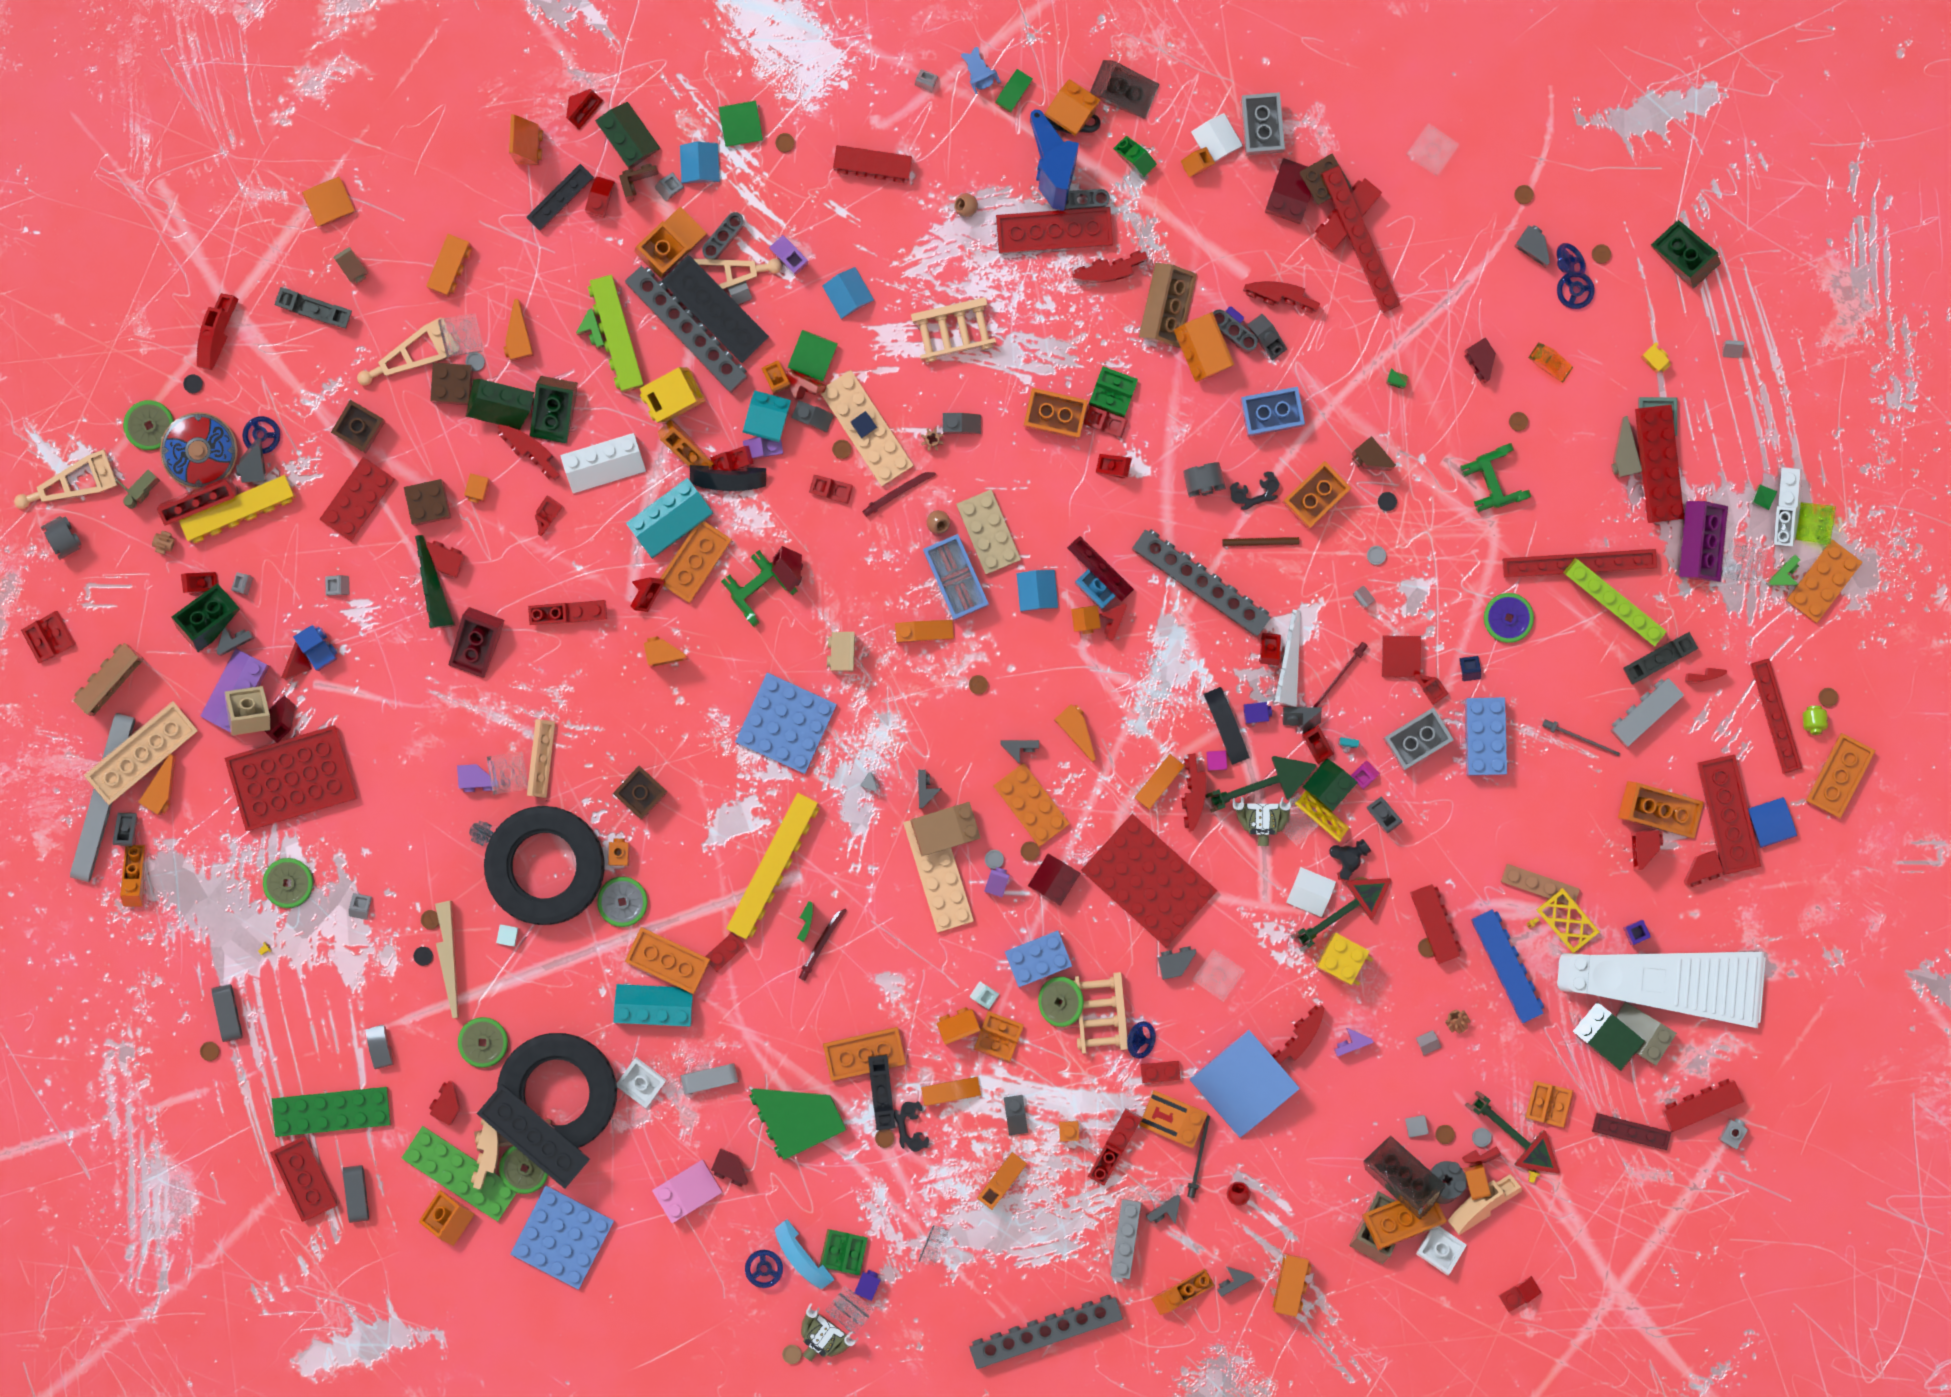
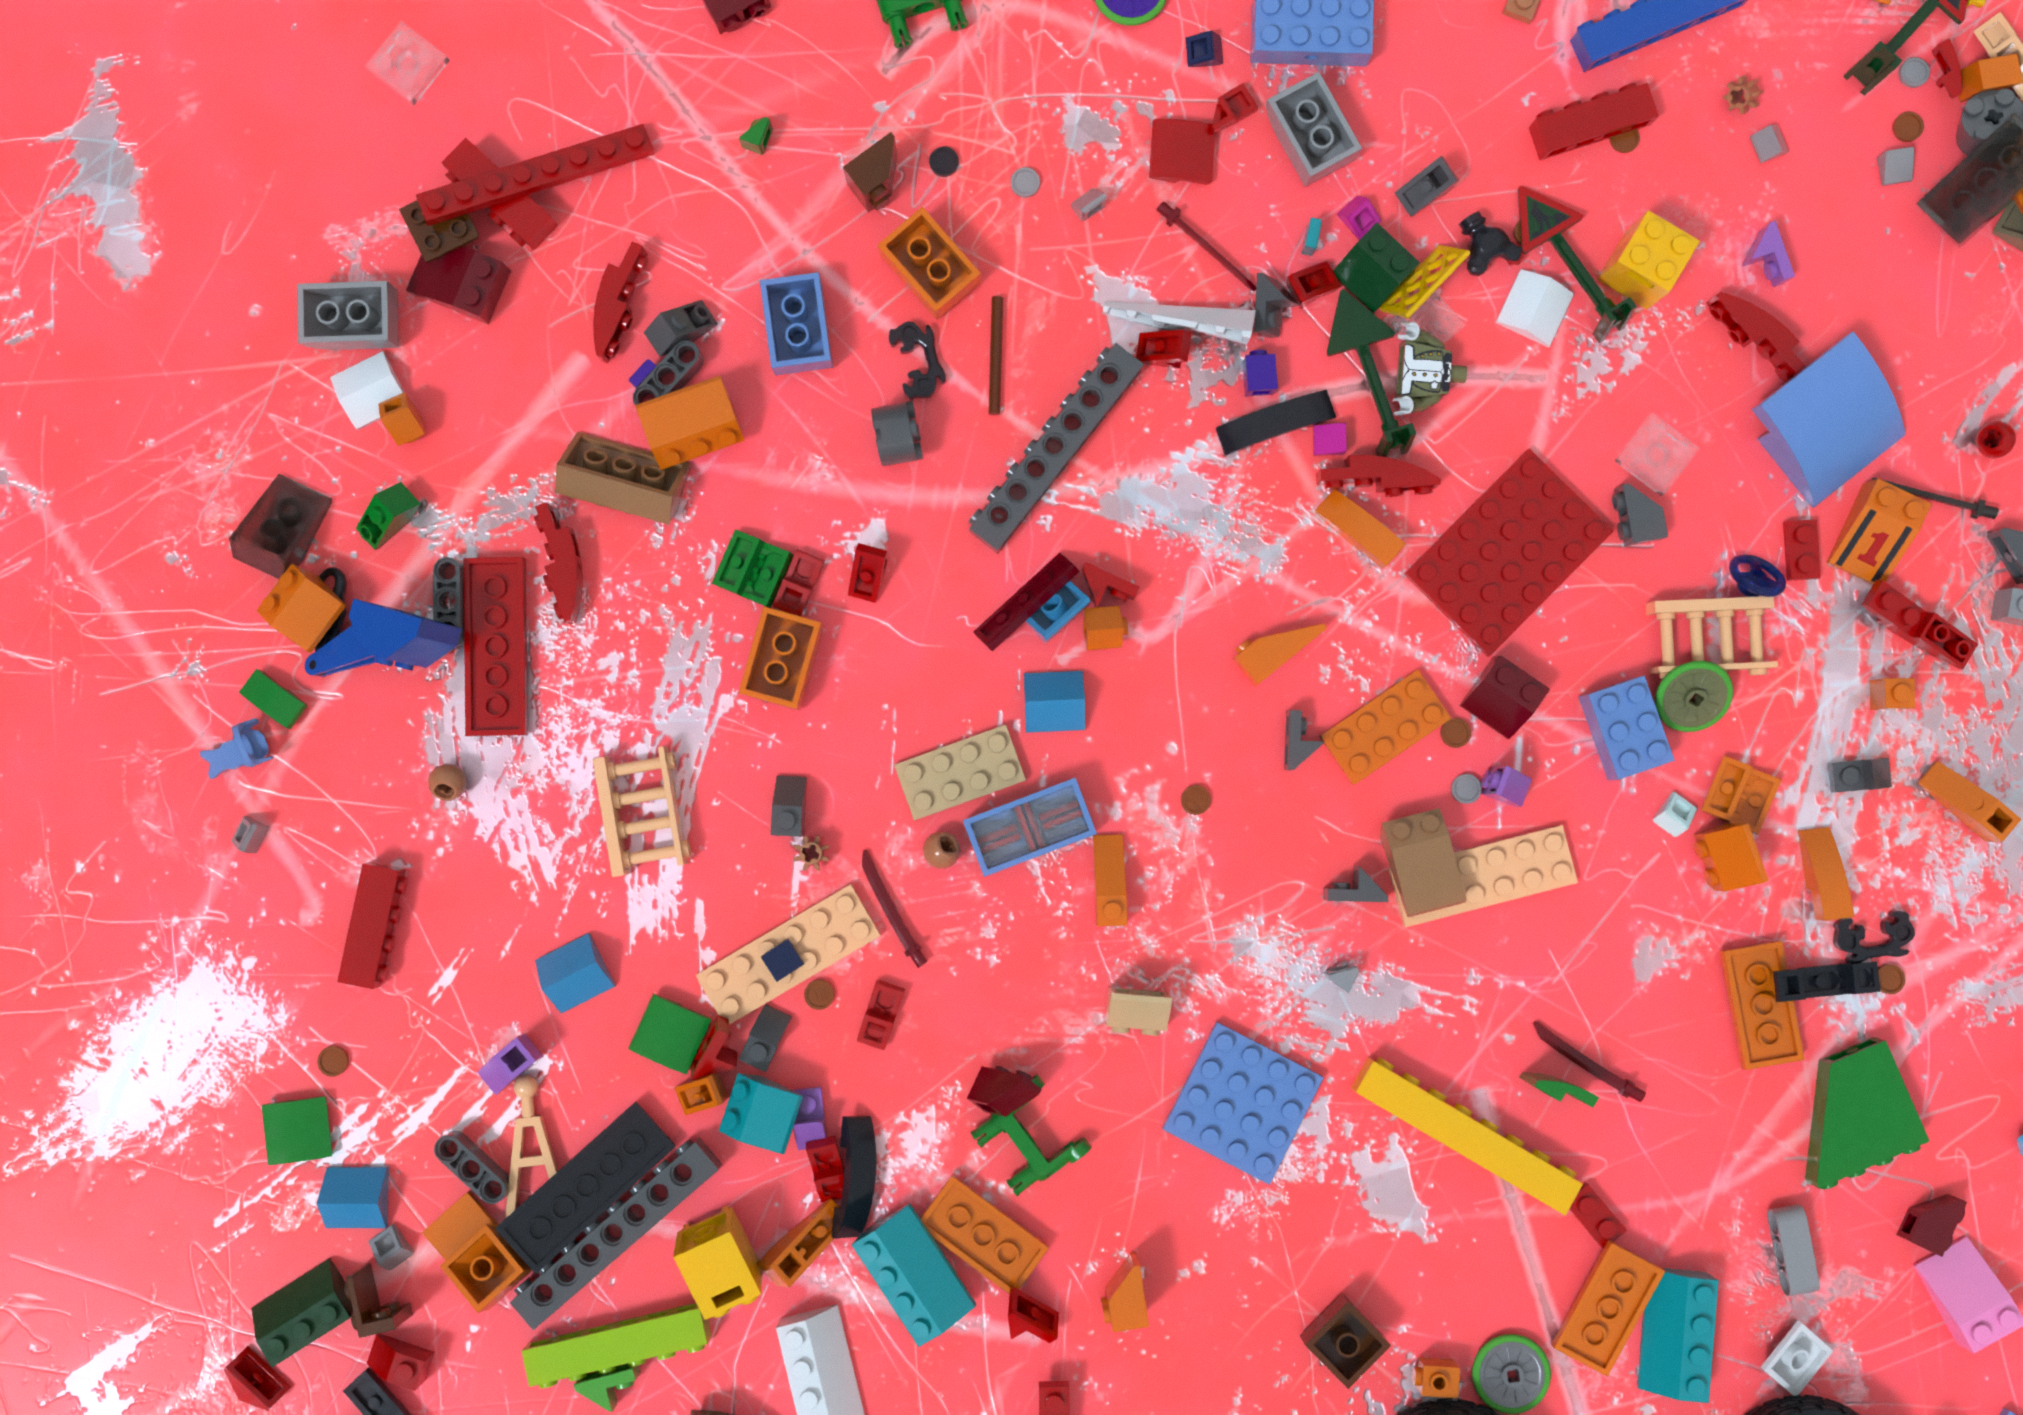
camera: 90 degrees left, 0 degrees up
light grey slope [728,281,752,305] -> none

